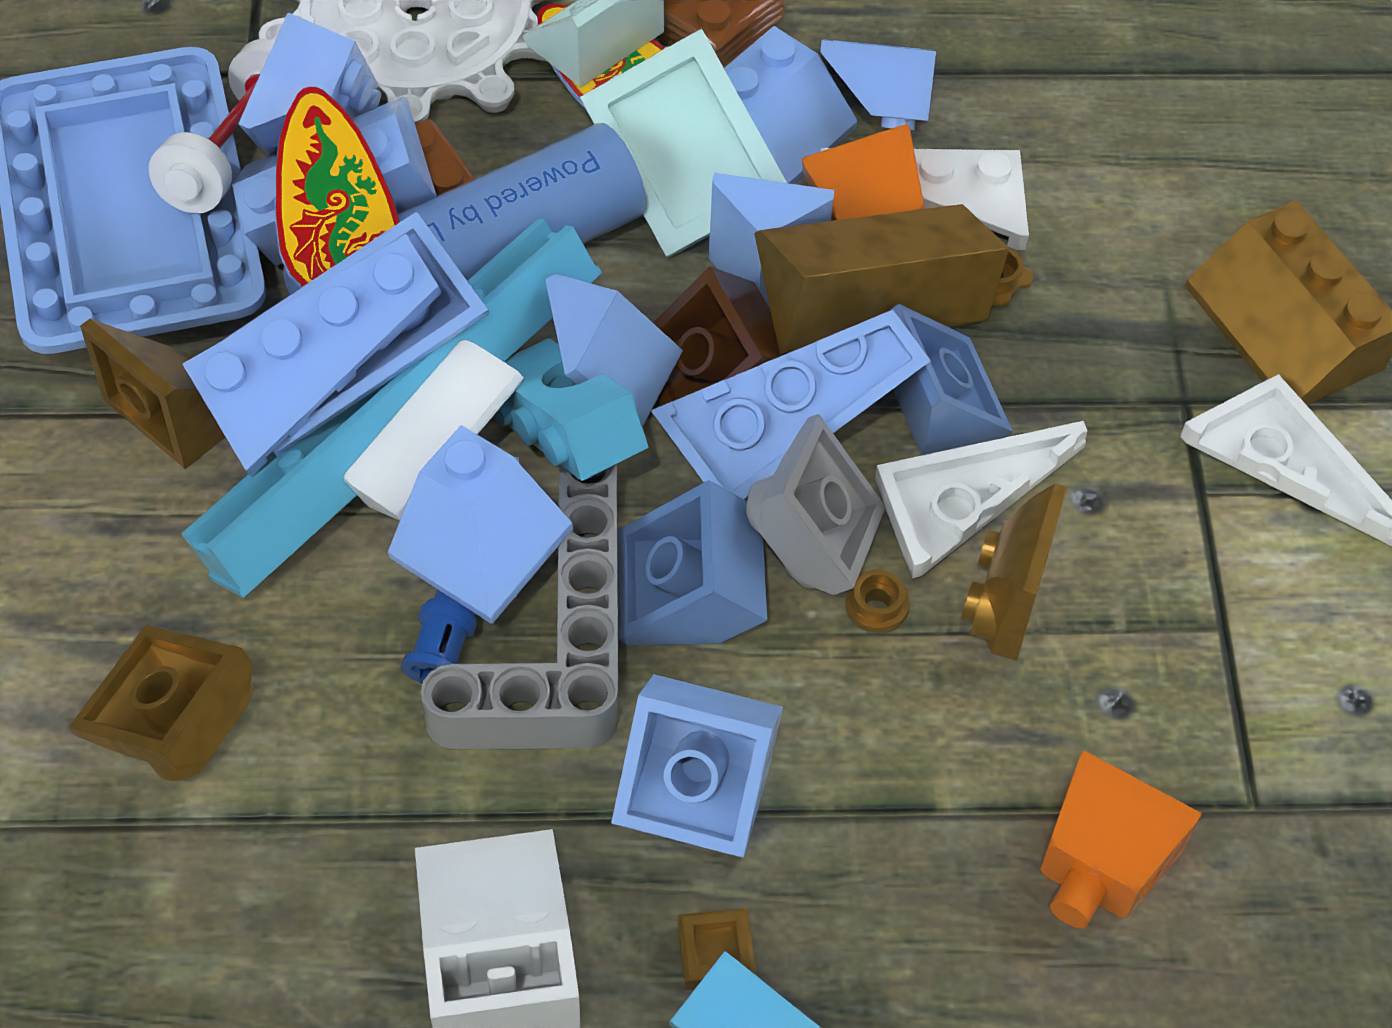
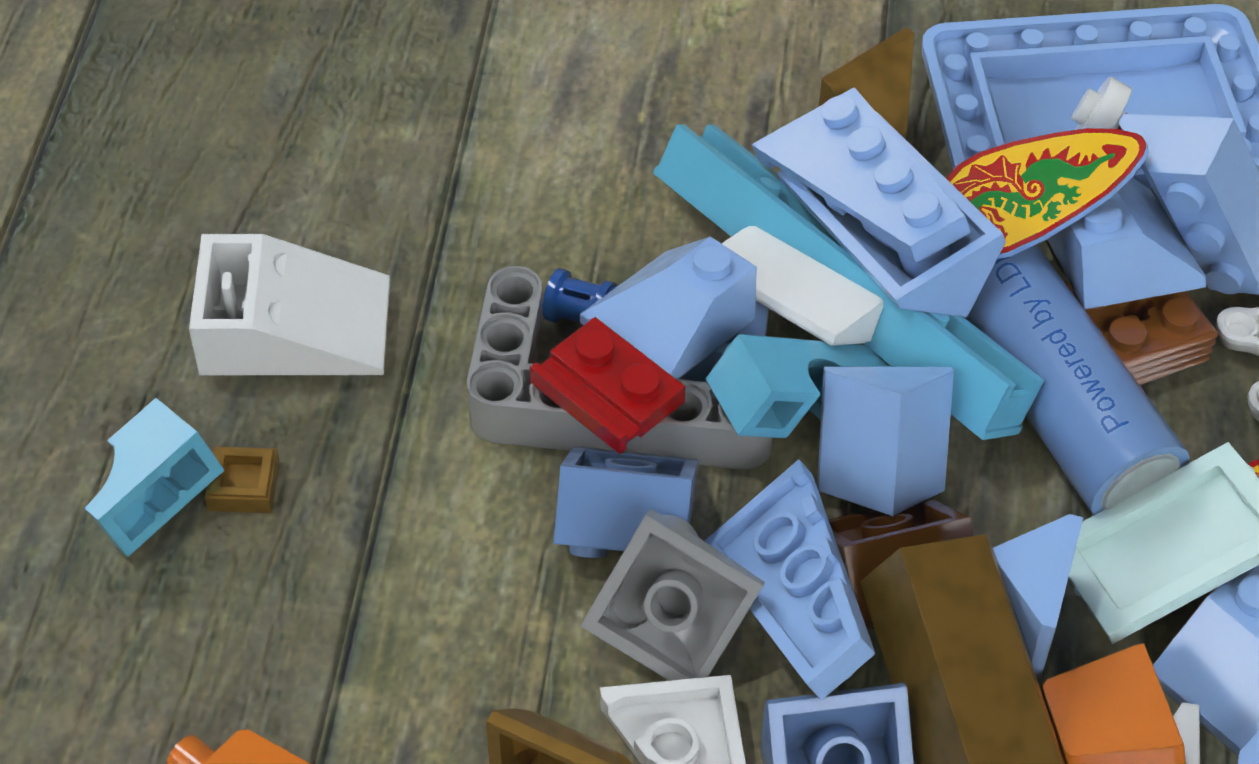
camera: 100 degrees right, 5 degrees down
pearl gold slope [68,625,253,781] -> none
light blue slope [611,674,783,858] -> none
pearl gold plate [845,569,910,633] -> none
none -> red plate [530,317,686,455]

